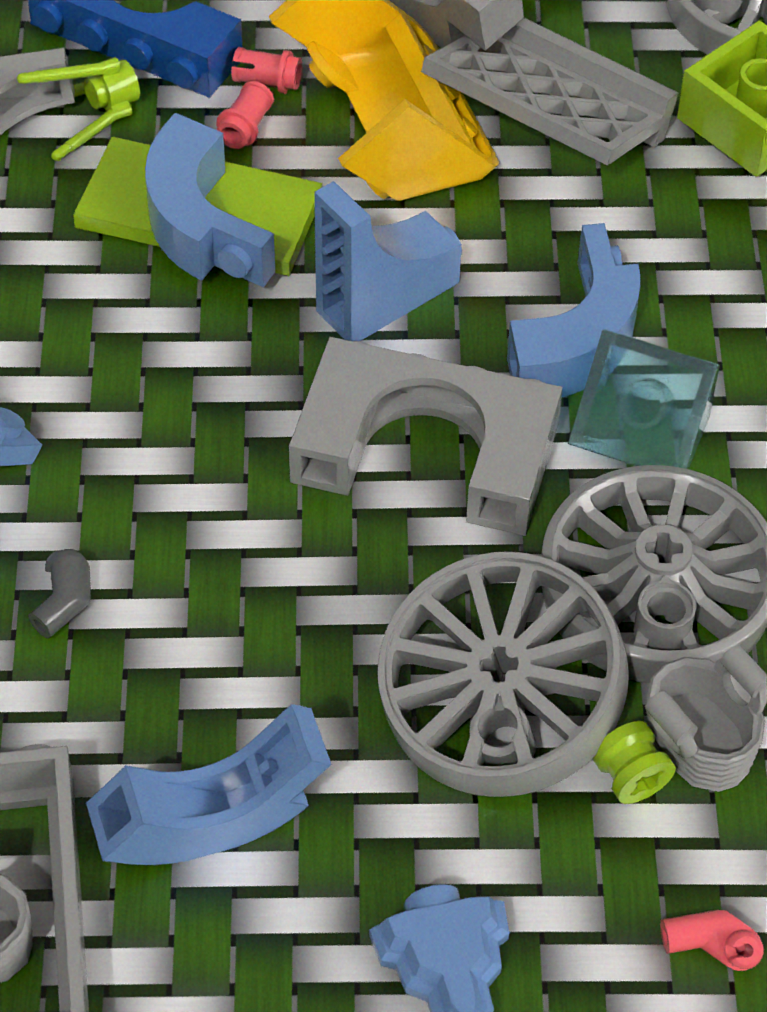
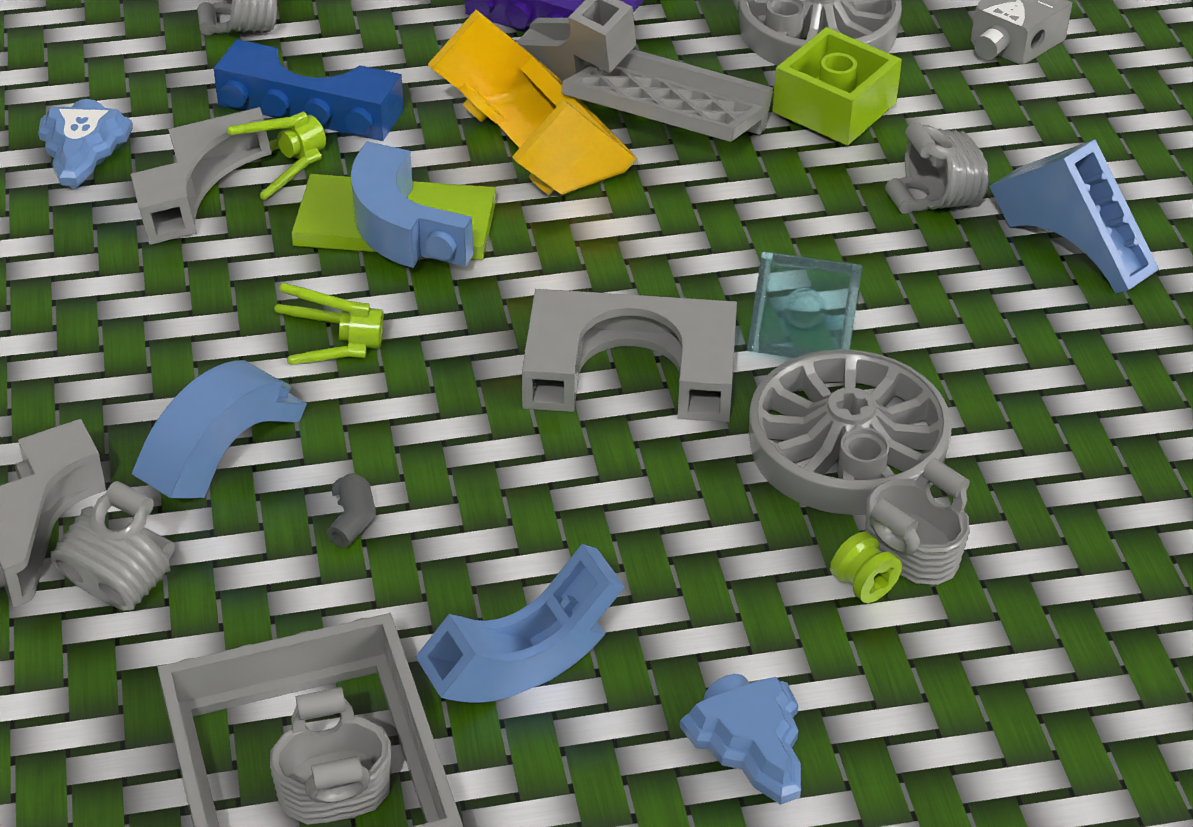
camera: 10 degrees left, 10 degrees down
coral pin [216,81,274,149] -> none
coral pin [231,47,303,94] -> none
medium blue arch [314,181,462,341] -> none
light grey piece [378,552,629,797] -> none
medium blue arch [507,223,640,398] -> none
coral arm [660,910,764,971] -> none
none -> lime plant [274,283,384,365]

